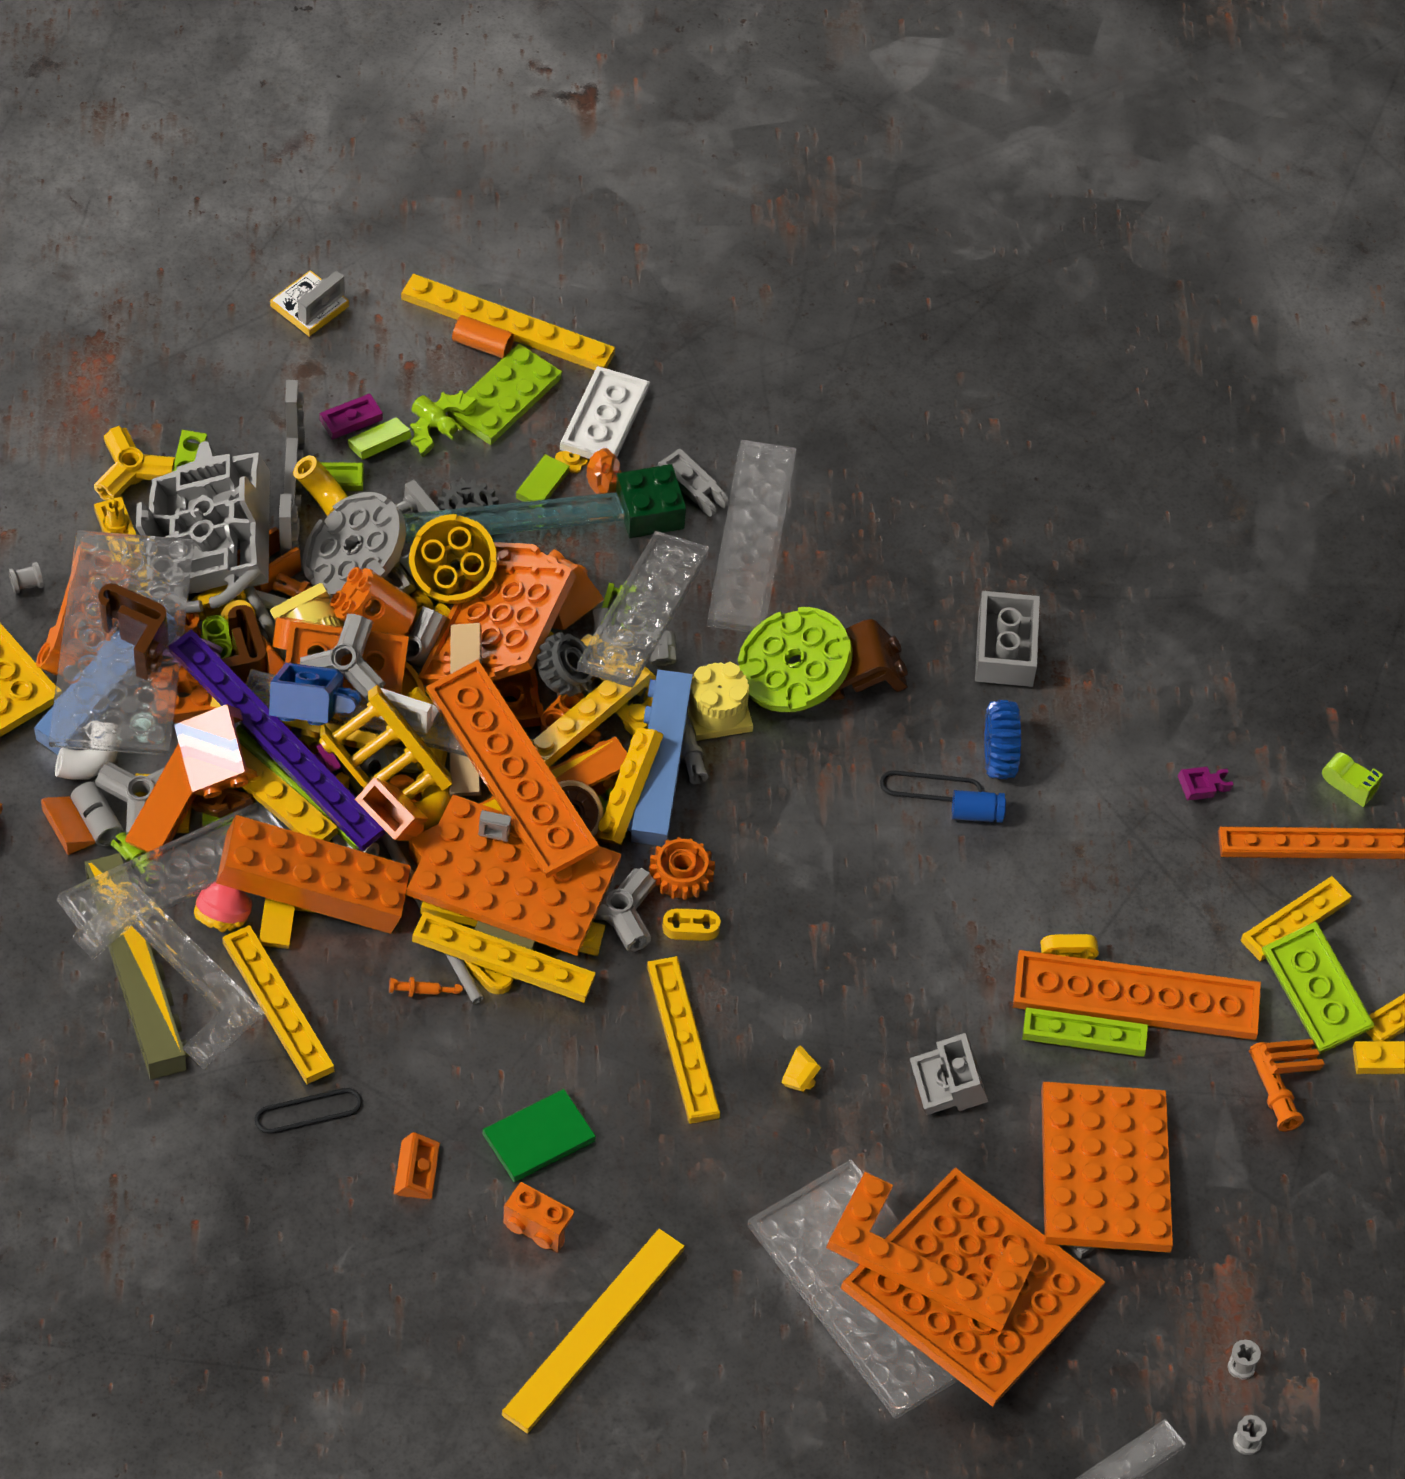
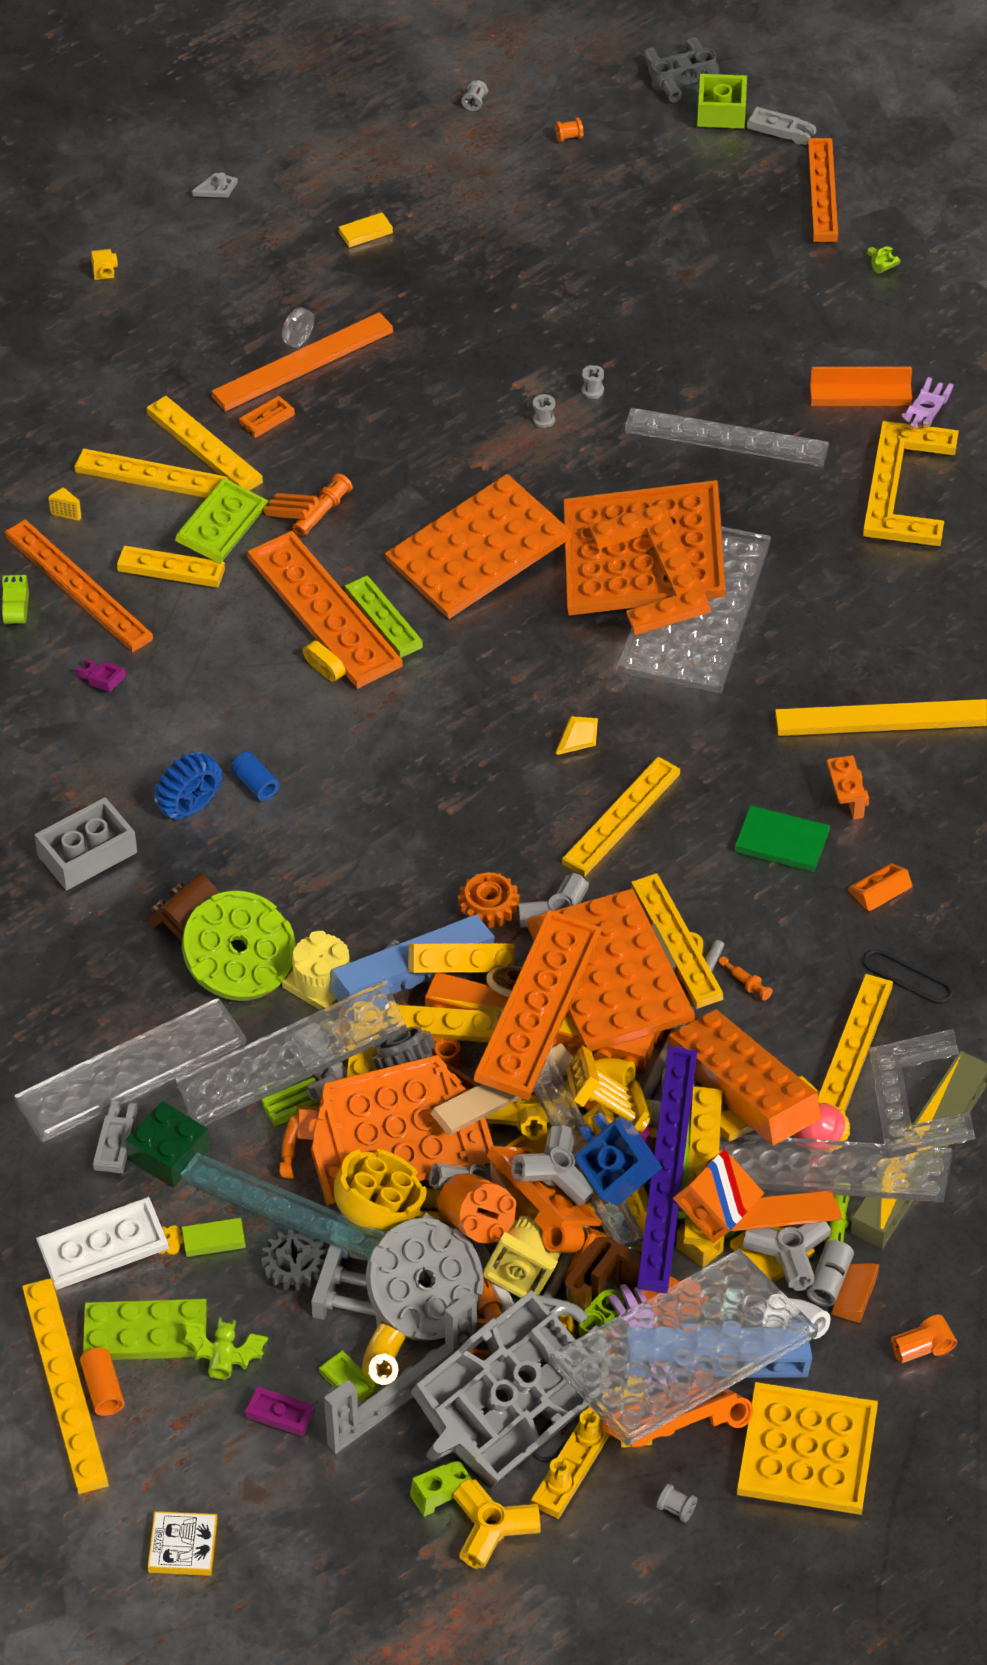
camera: 125 degrees left, 5 degrees down
reddish brown piece [98,583,169,680] -> none
light grey plate [298,270,345,325] -> none
lime tile [347,417,412,460] -> none
orange torso [355,777,429,841] -> none
white panel [379,688,440,734] -> none
light grey tile [478,810,512,841] -> none
orange rock [586,448,621,498] -> none
yellow beam [662,909,721,941] -> none
black piece [880,770,983,801] -> none
light grey brick [910,1033,988,1115] -> none

